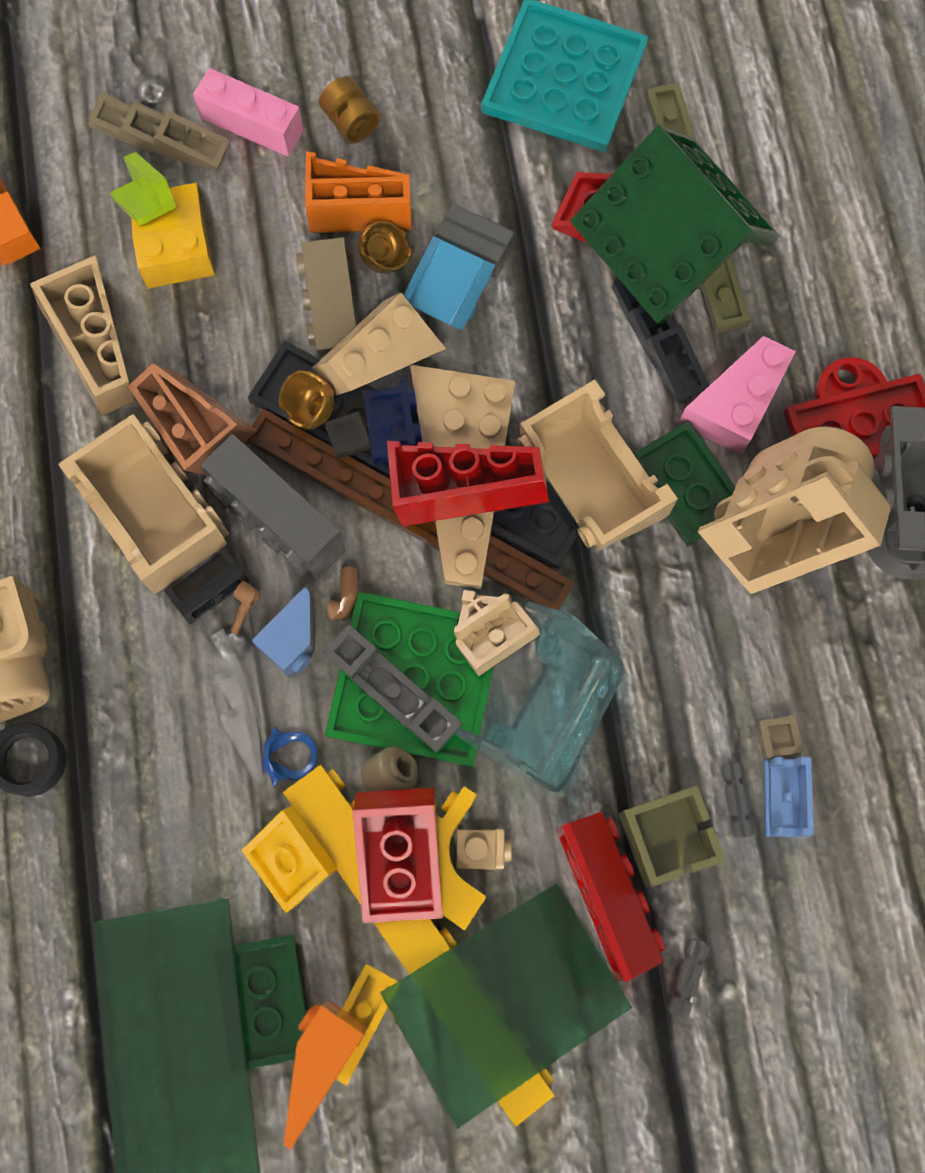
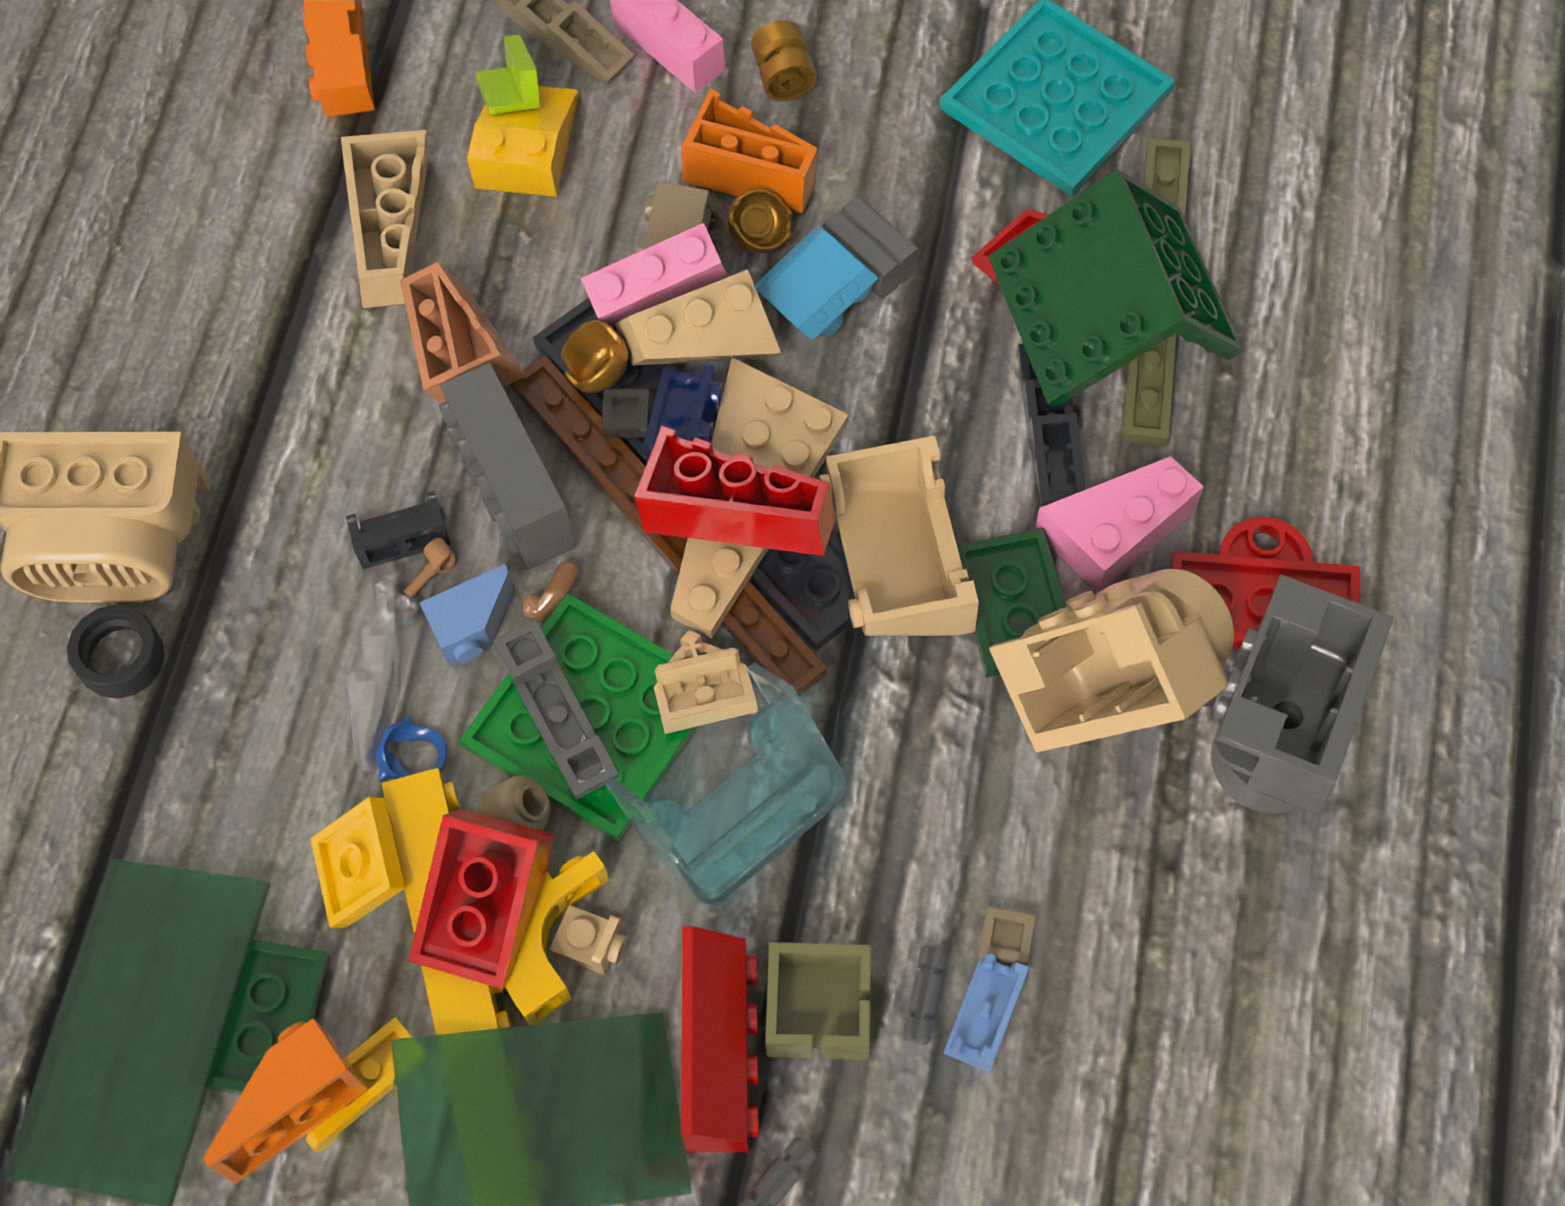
camera: 25 degrees right, 10 degrees down
tan windscreen [58,414,229,595] -> none
none -> bright pink brick [581,223,728,328]

